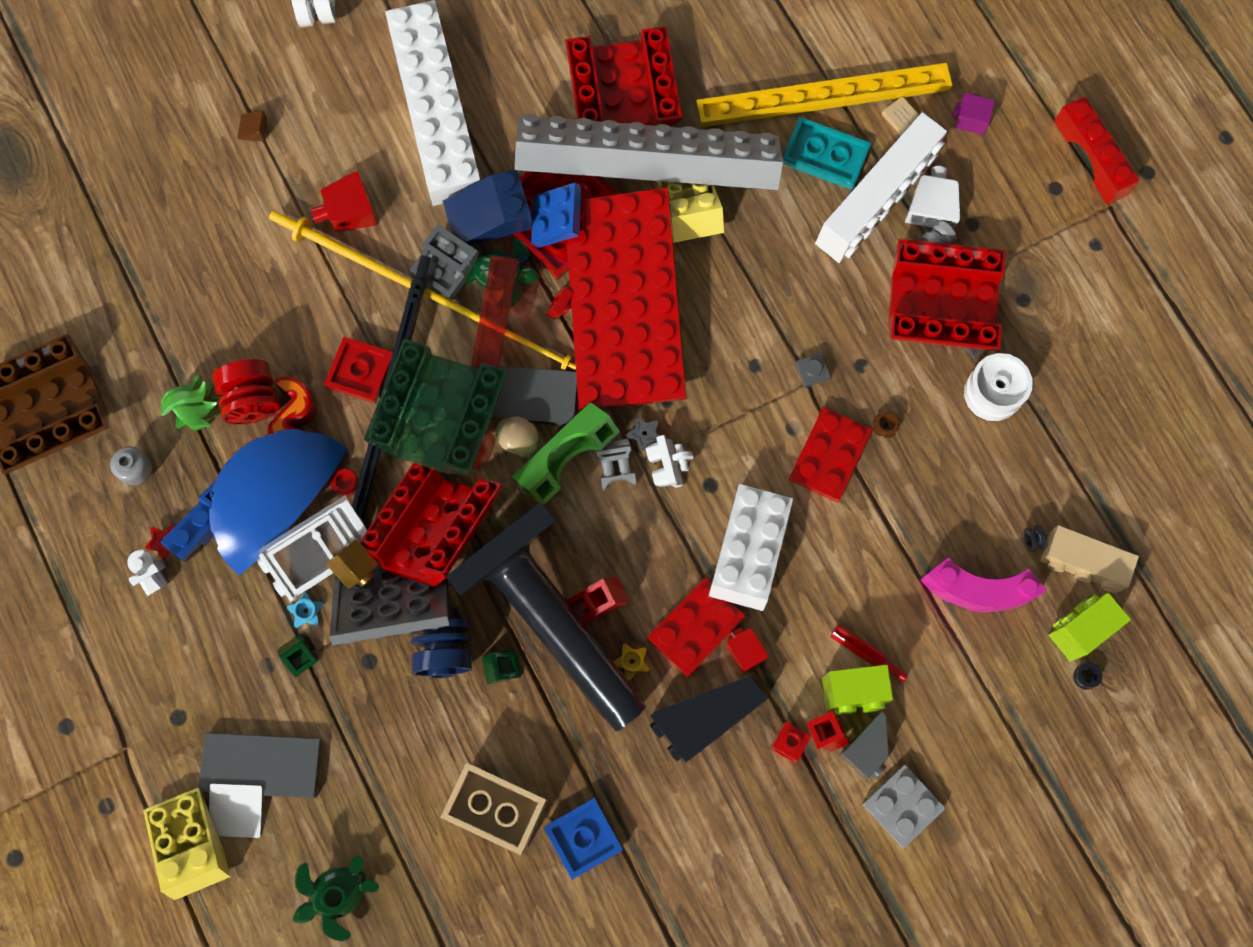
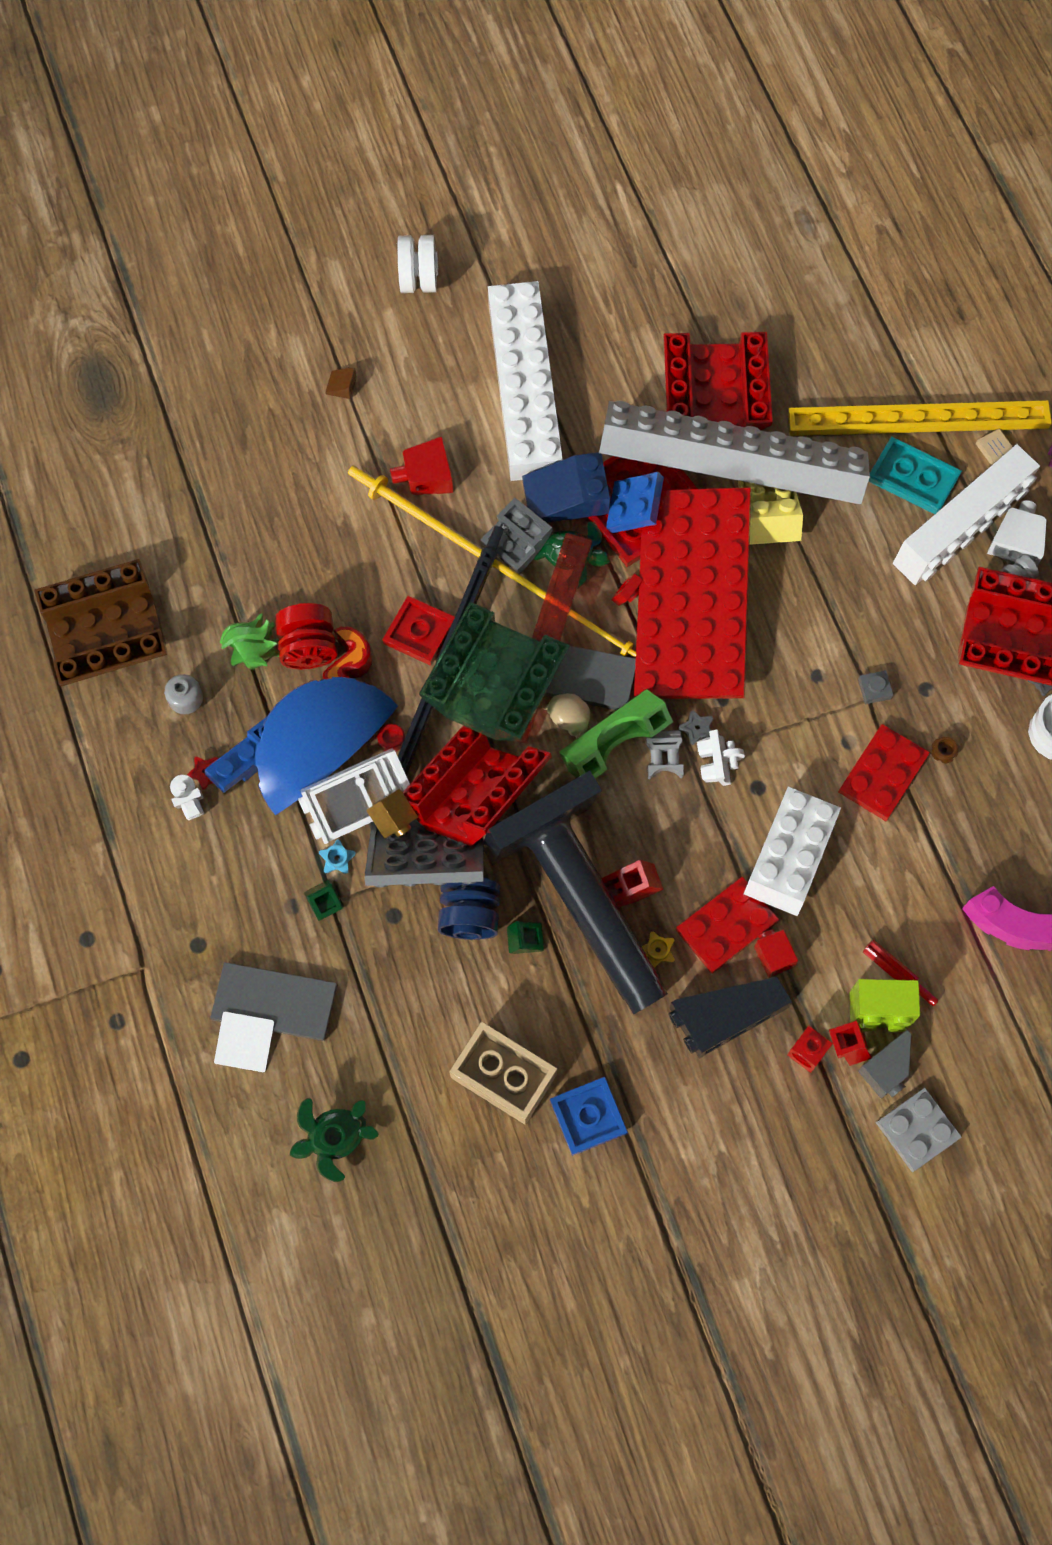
camera: 10 degrees right, 5 degrees down
light yellow slope [143,787,231,900] -> none

